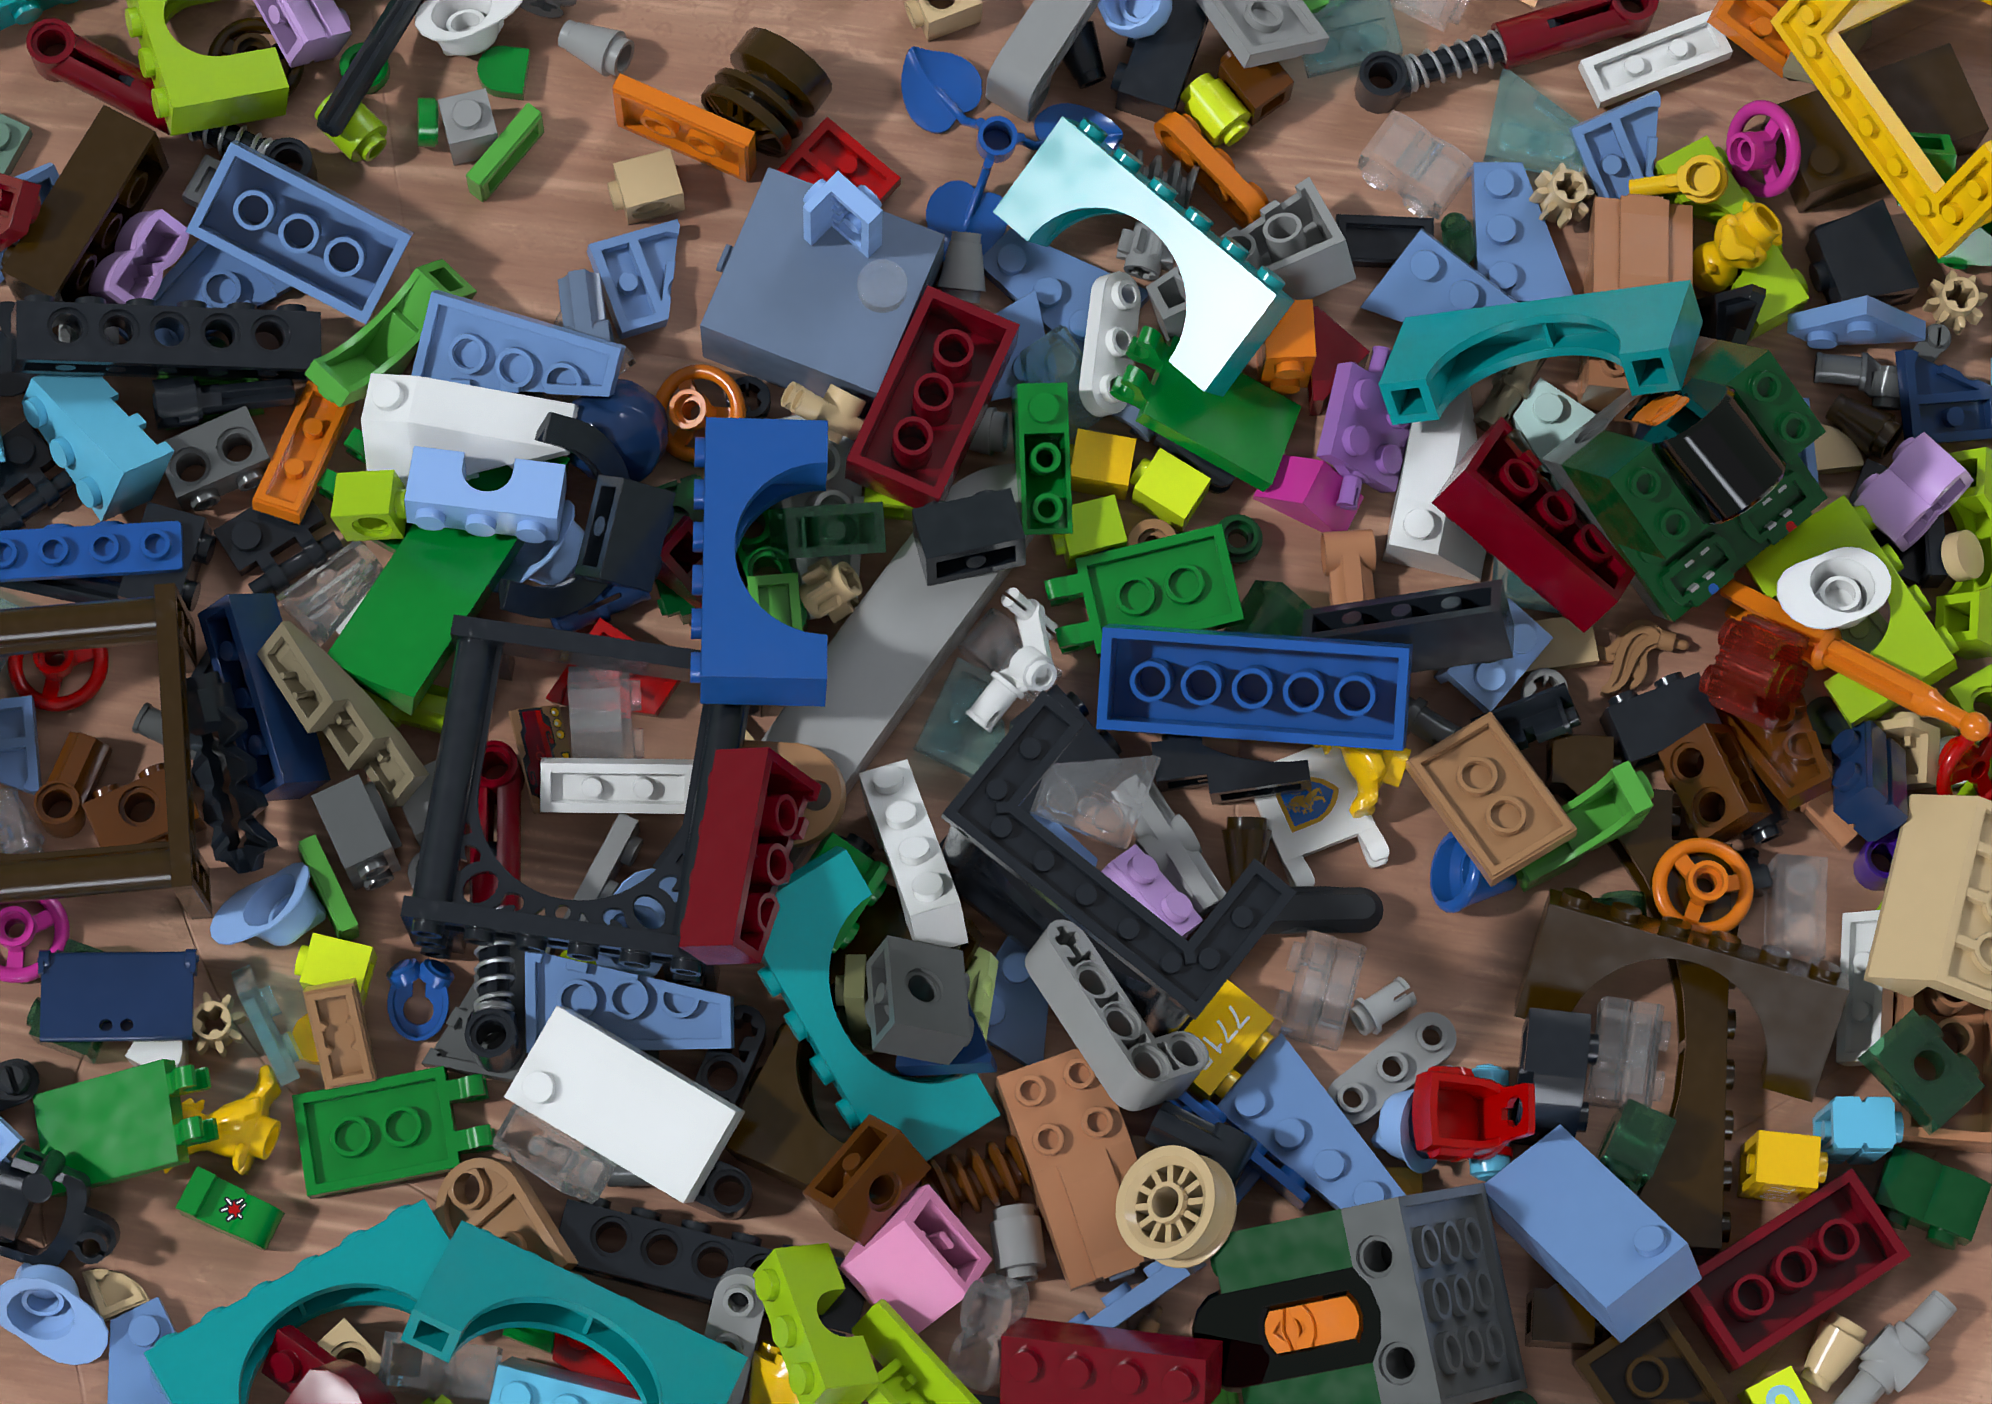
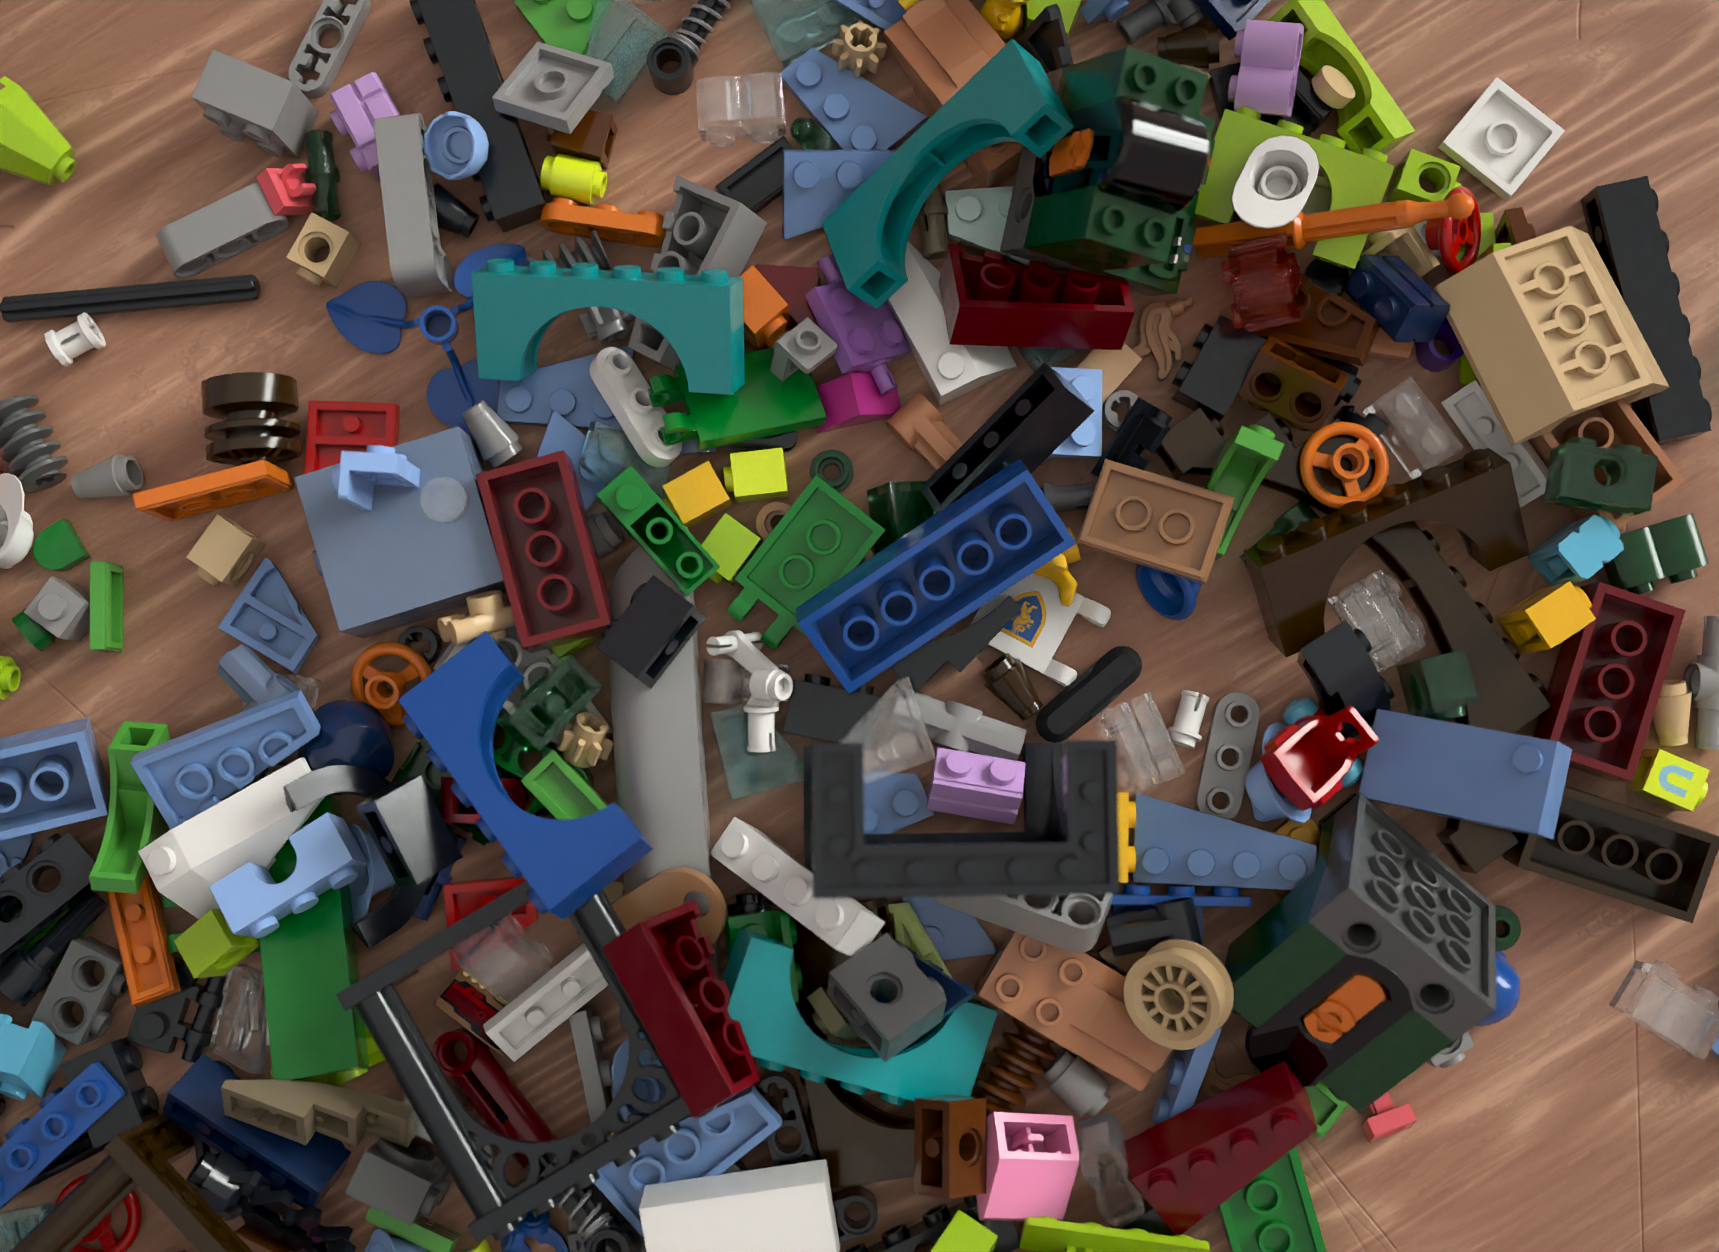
camera: 25 degrees left, 10 degrees up
none -> light grey bracket [770,317,837,382]

